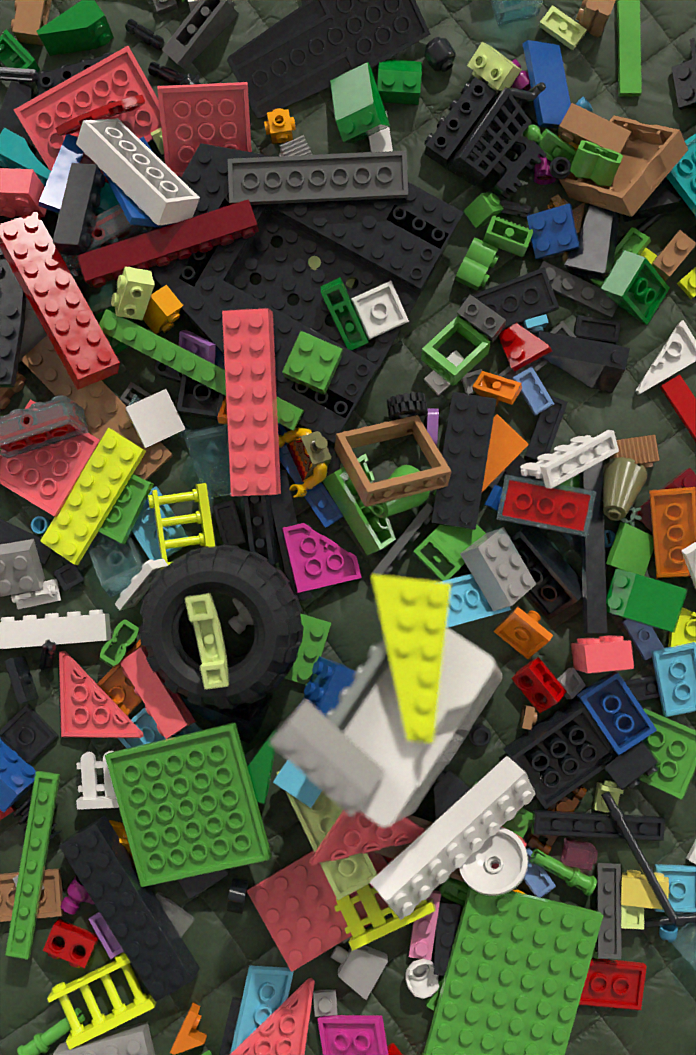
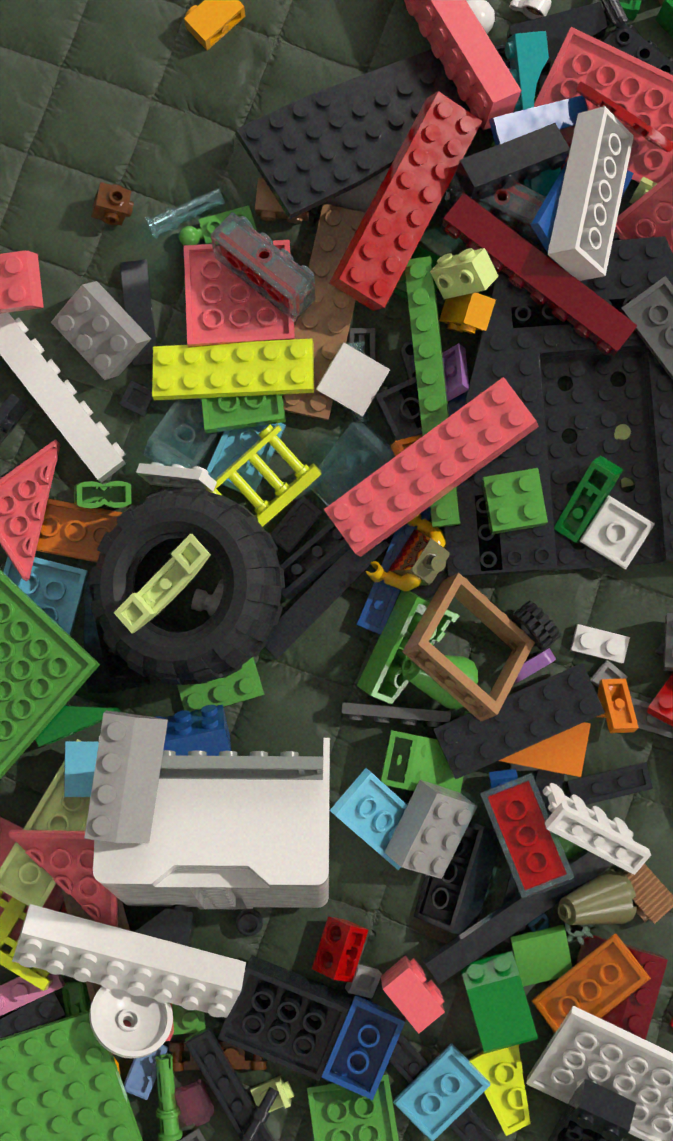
camera: 55 degrees right, 0 degrees up
white hinge [11,579,61,609] -> none
dark azure hinge [31,516,51,534] -> none
black axle [39,640,56,672] -> none
coral brick [120,647,196,739] -> none
dark pink plate [282,523,362,593] -> none
neon yellow wing [371,575,451,743] -> none
bright green window [421,316,490,386] -> none
orange tile [493,607,553,659] -> none
medium blue plate [512,366,554,416] -> none
medium nougat plate [519,704,537,730] -> none
black brick [605,741,661,791] -> none
medium blue plate [622,619,664,660] -> none

